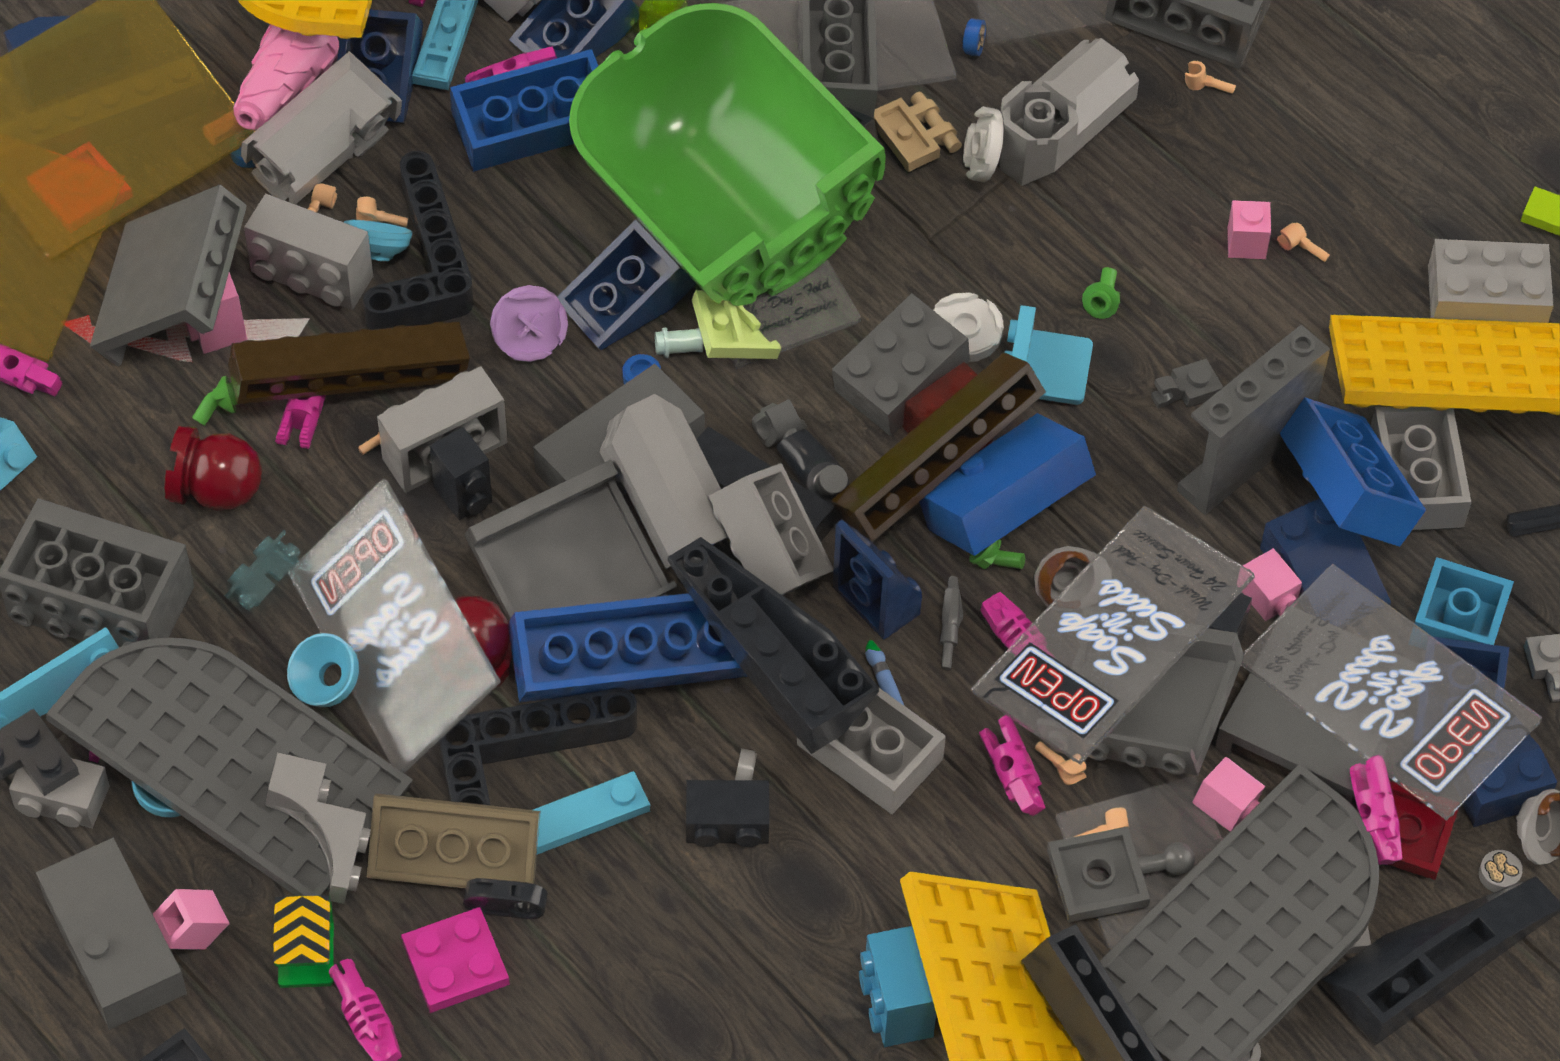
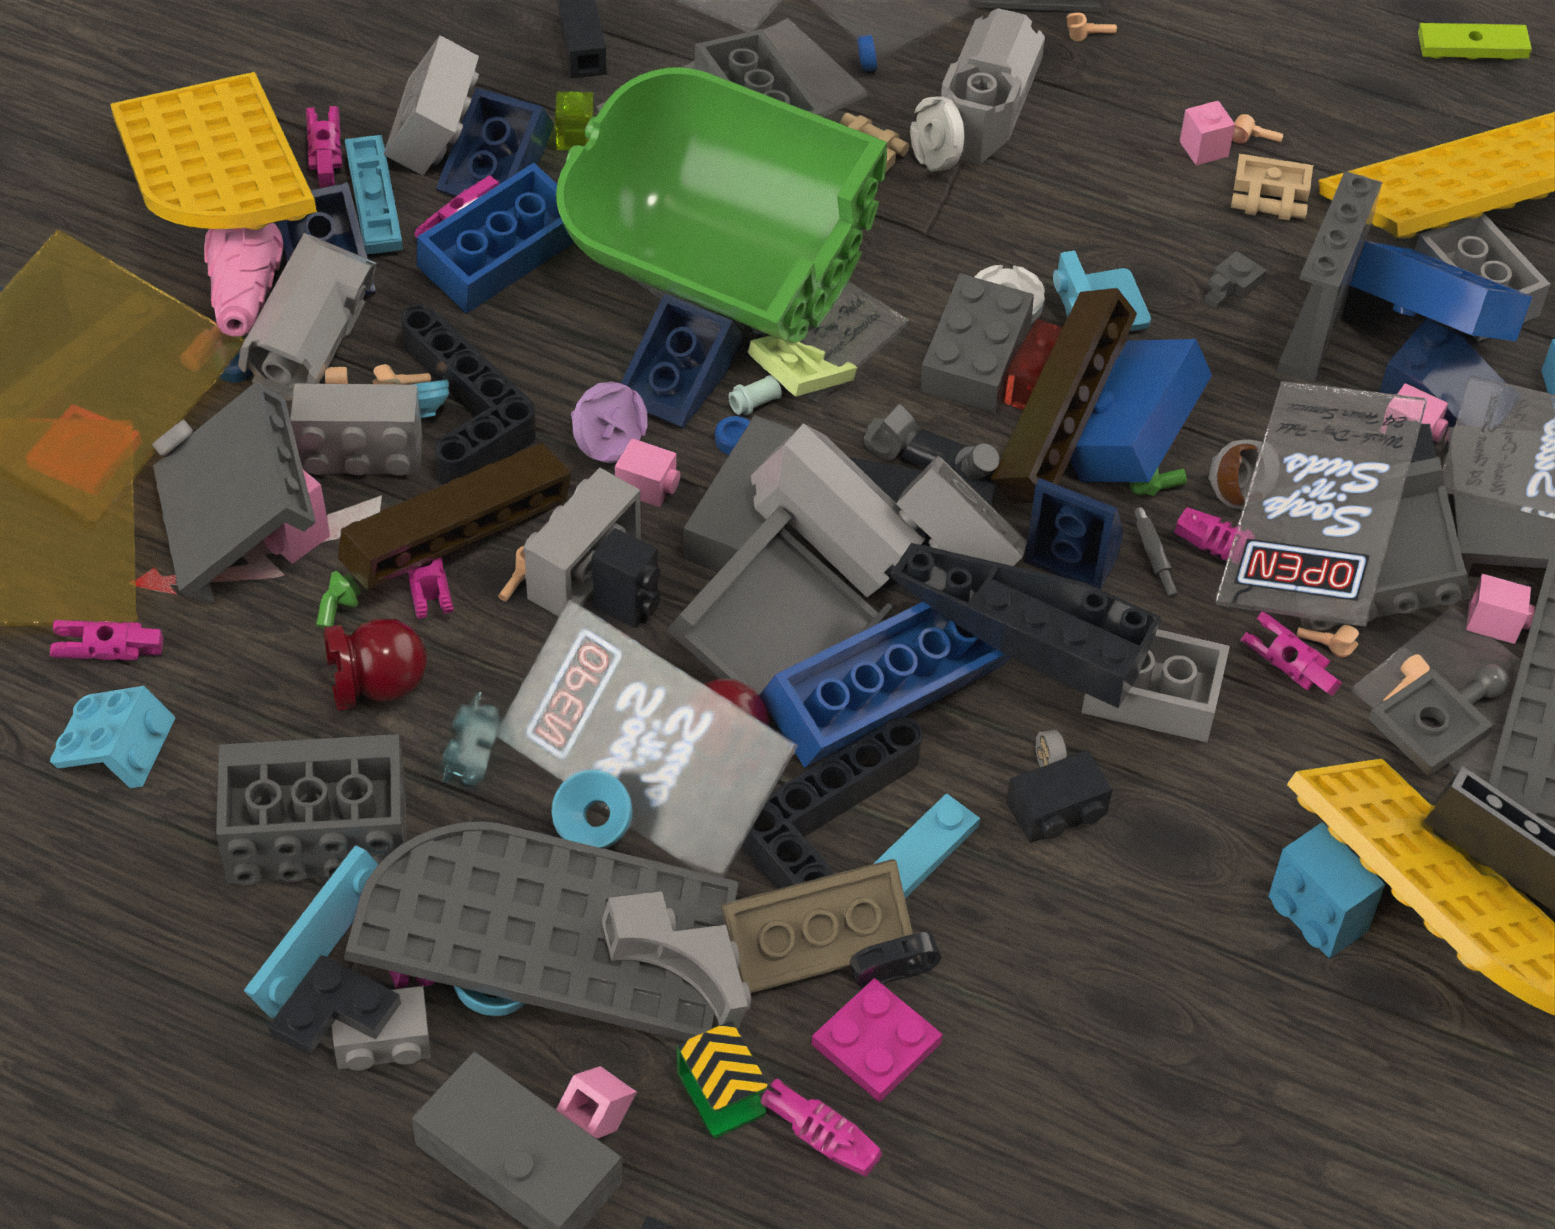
camera: 25 degrees left, 5 degrees down
bright green plate [1082,267,1120,319] -> none
light grey brick [1428,239,1553,323] -> none
none -> light grey tile [152,419,193,456]
none -> bright pink brick [615,438,680,508]
none -> tan plate [1231,154,1313,221]

